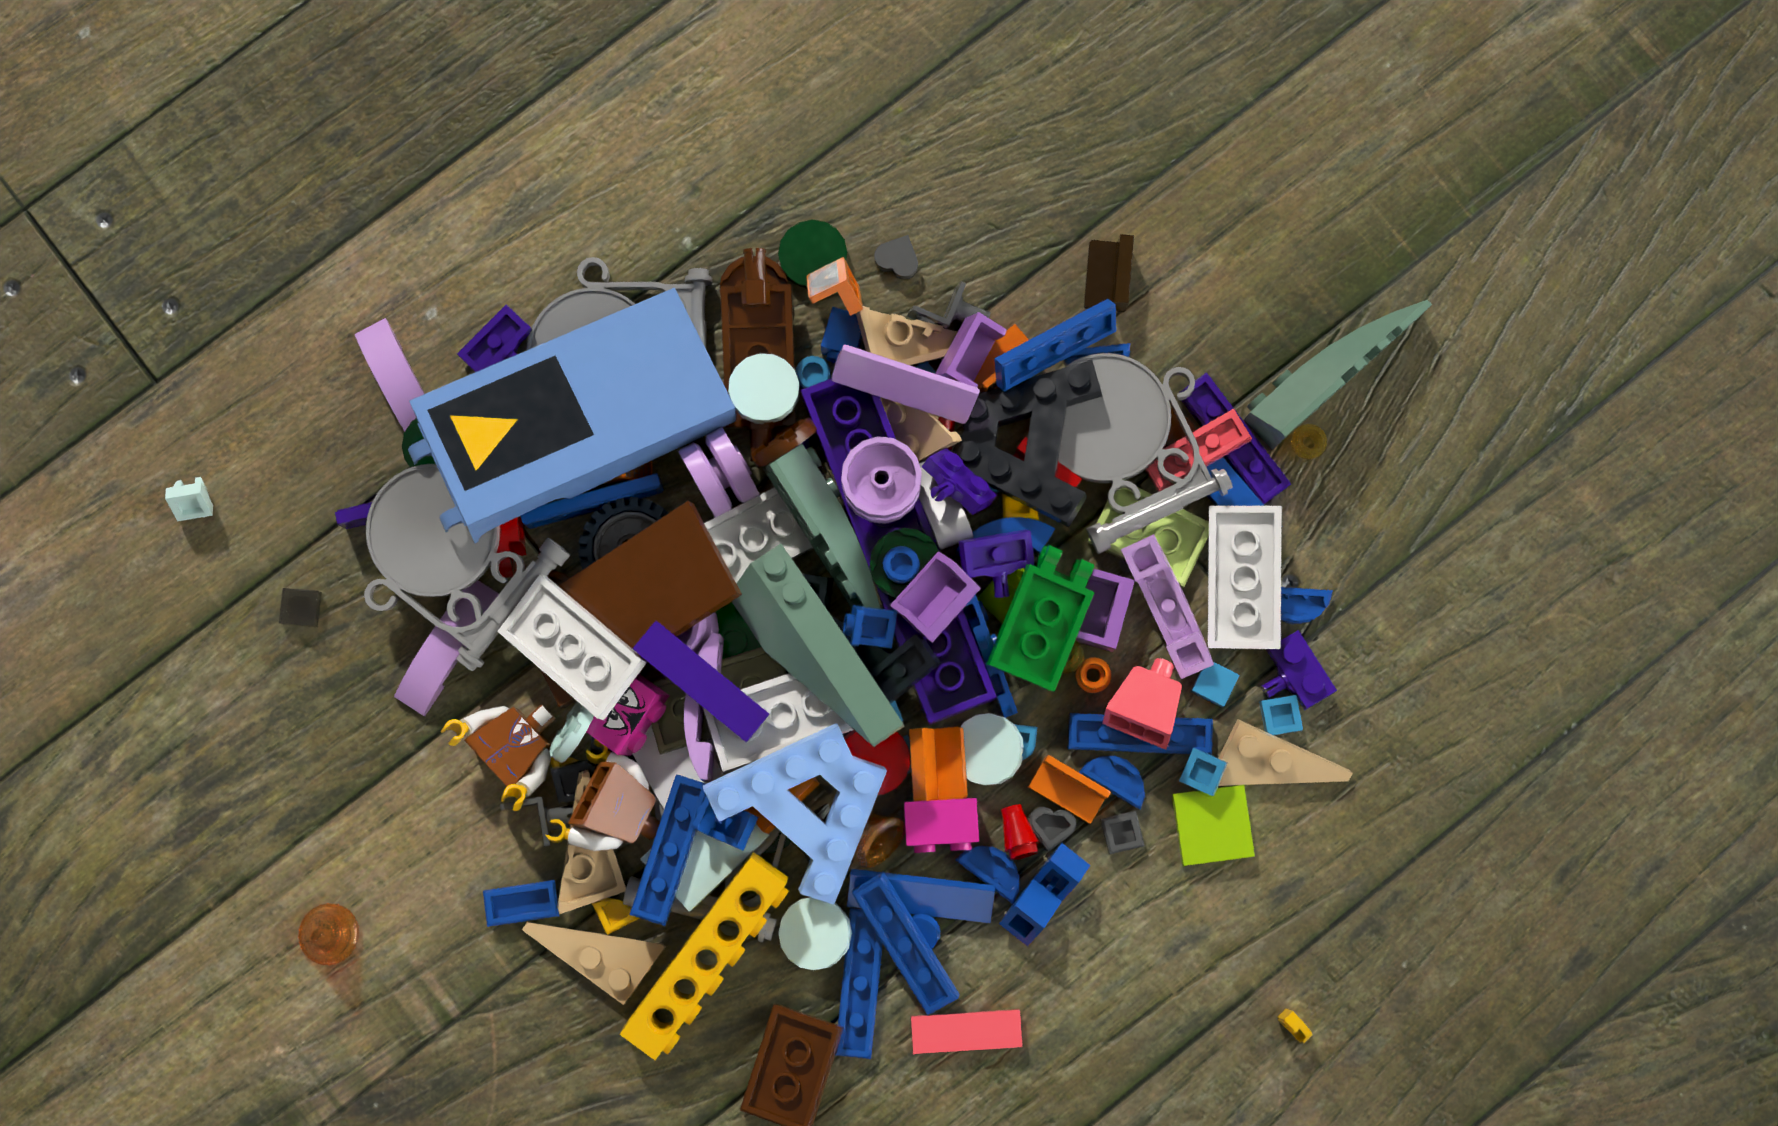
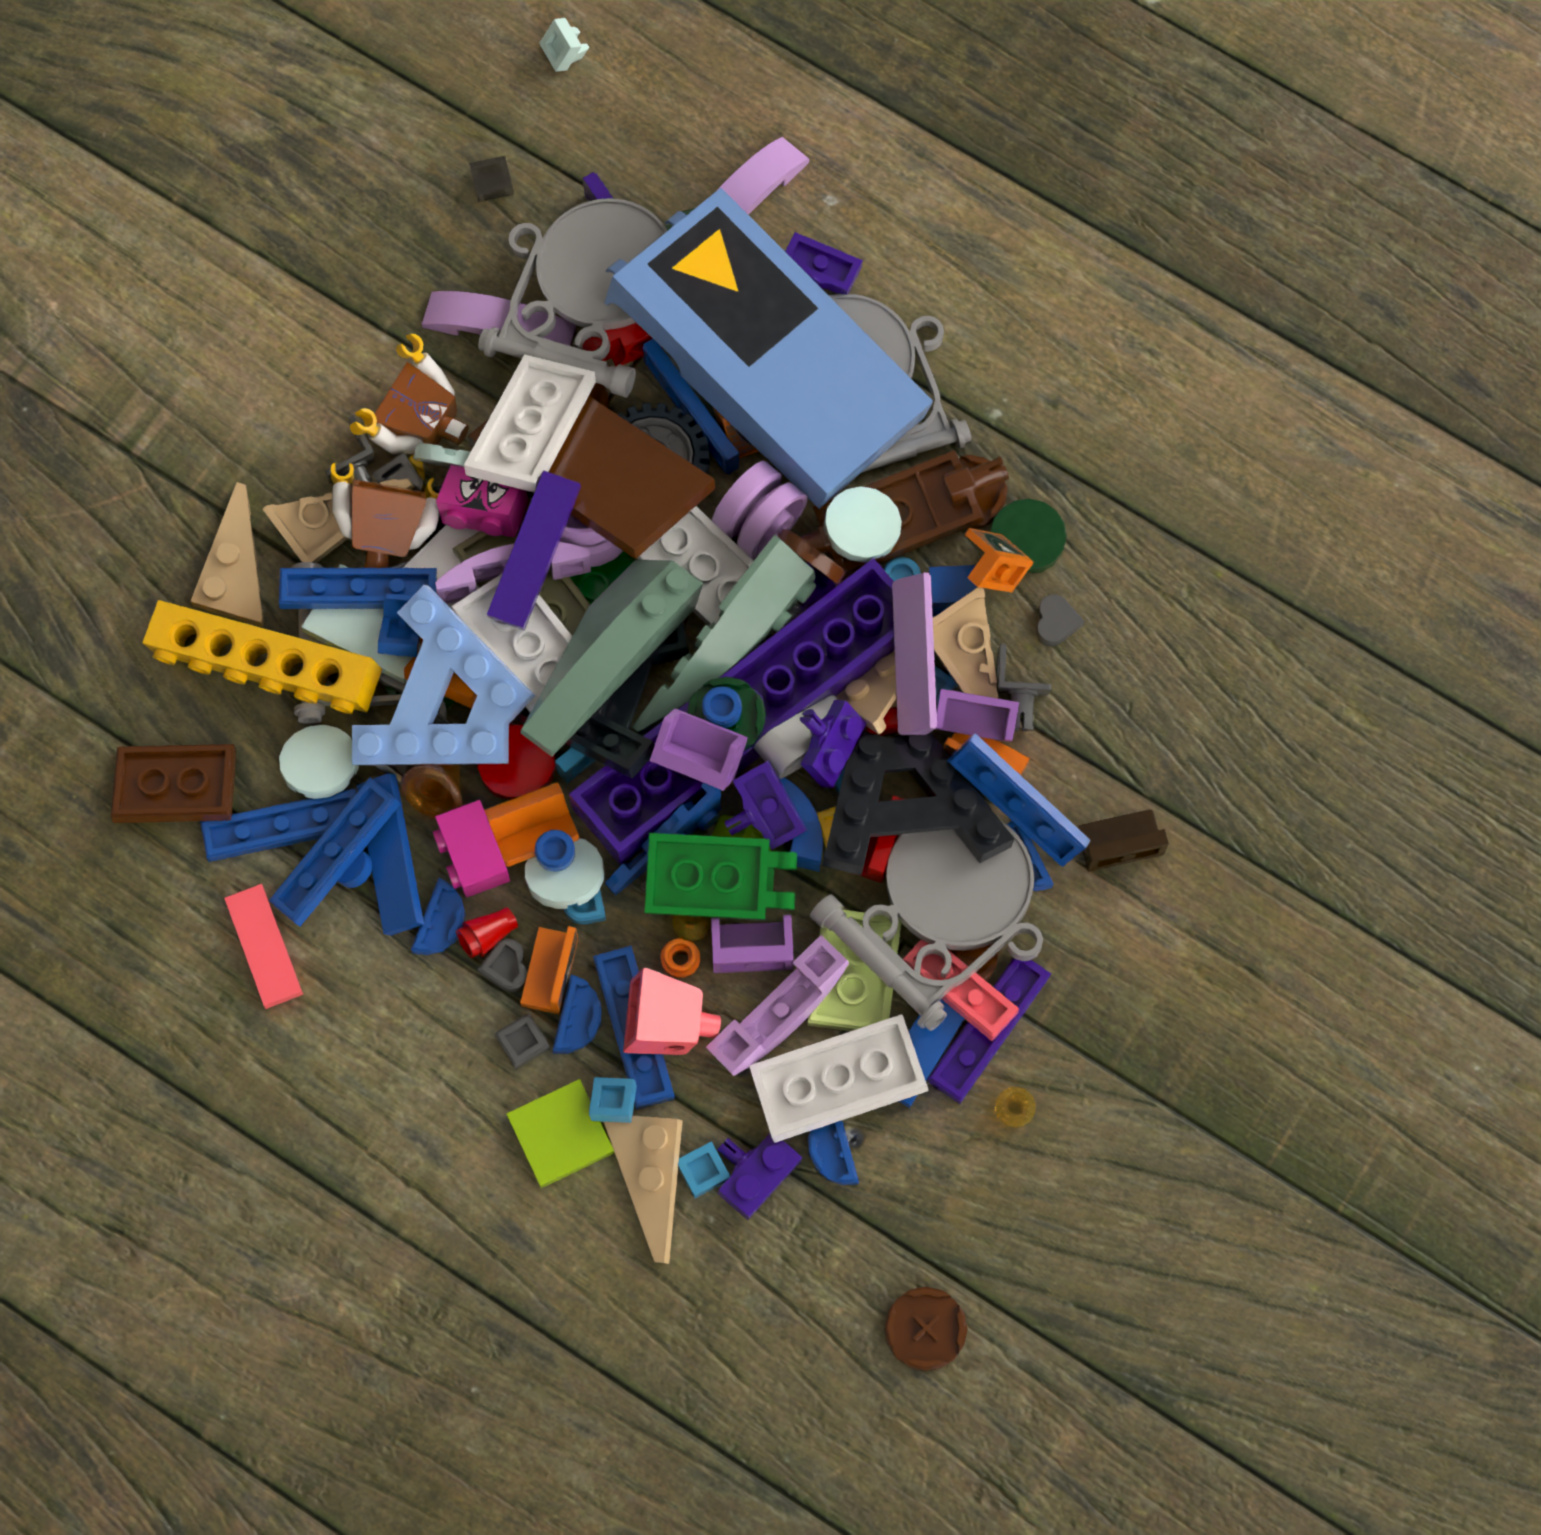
camera: 70 degrees right, 10 degrees down
clear orange hat [298,903,359,965] -> none
blue tile [483,880,560,927] -> none
yellow tile [592,898,640,935] -> none
lavender wheel [841,437,922,524] -> none
blue bracket [843,605,897,648] -> none
blue brick [999,843,1090,947] -> none
dark azure tile [1190,662,1240,708] -> none
sand green wedge [1244,300,1432,450] -> none
yellow tile [1278,1008,1313,1044] -> none
none -> blue tile [535,830,575,872]
none -> reddish brown tile [884,1287,968,1372]

